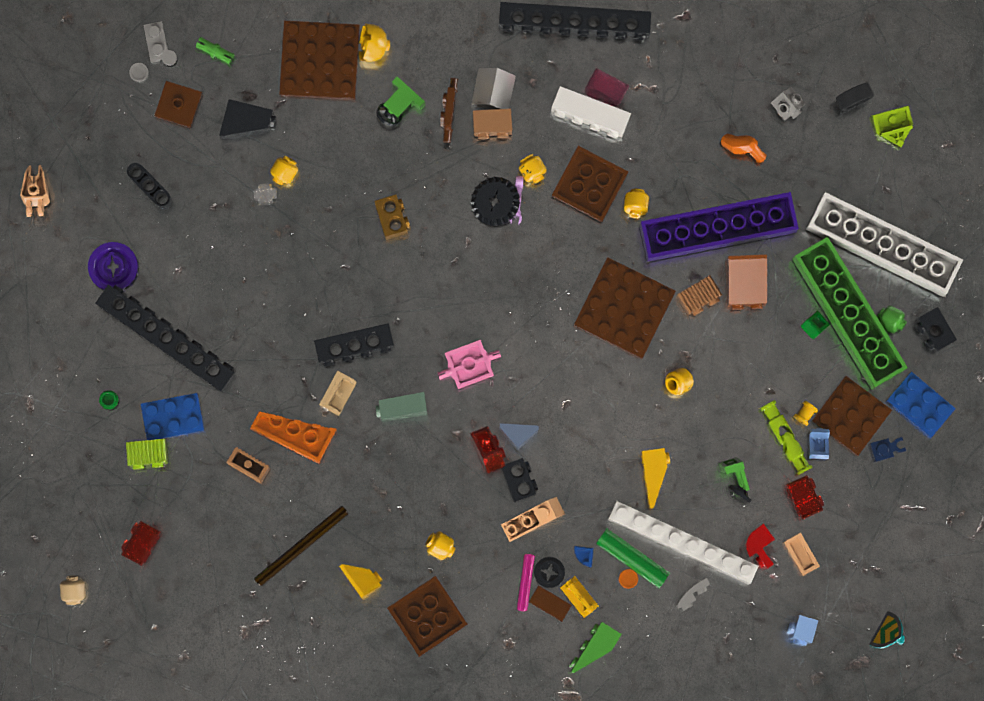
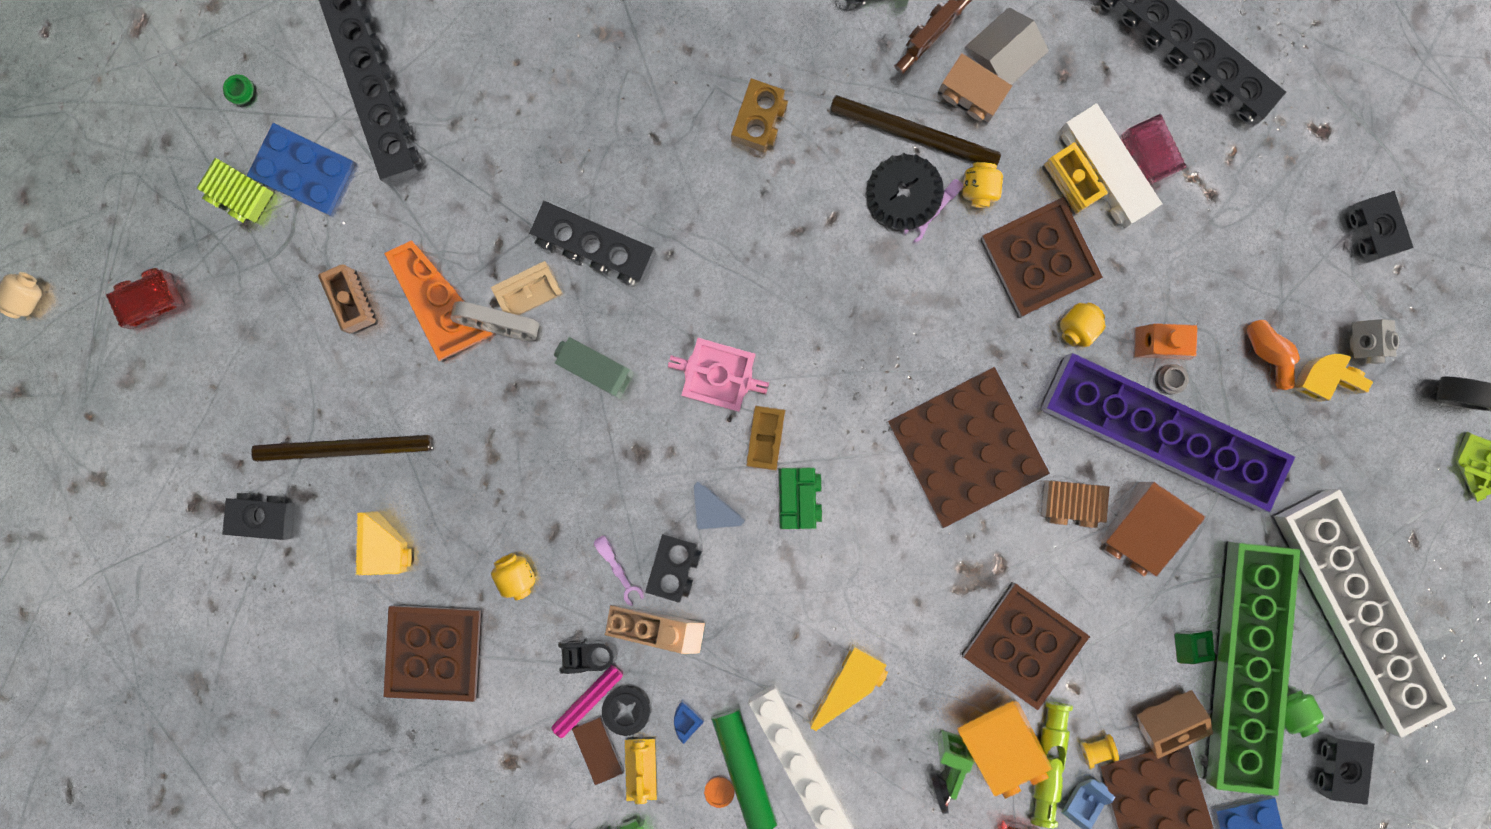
camera: 45 degrees right, 5 degrees up
clear red brick [470,426,506,473] -> none
yellow head [665,368,694,395] -> none
none -> black brick [222,493,295,540]
none -> light grey beam [450,301,539,341]
none -> black piece [558,640,618,674]
none -> lavender piece [594,536,644,606]
none -> pearl gold brick [746,406,785,471]
none -> green brick [778,468,822,529]
none -> dark brown axle [830,95,1001,166]
none -> light orange slope [957,701,1053,799]
none -> reddish brown plate [962,583,1090,710]
none -> yellow brick [1044,142,1108,214]
none -> orange torso [1134,324,1197,360]
none -> medium nougat brick [1137,690,1213,759]
none -> light grey plate [1158,364,1189,394]
none -> yellow brick [1292,354,1373,402]
none -> black brick [1349,191,1414,263]

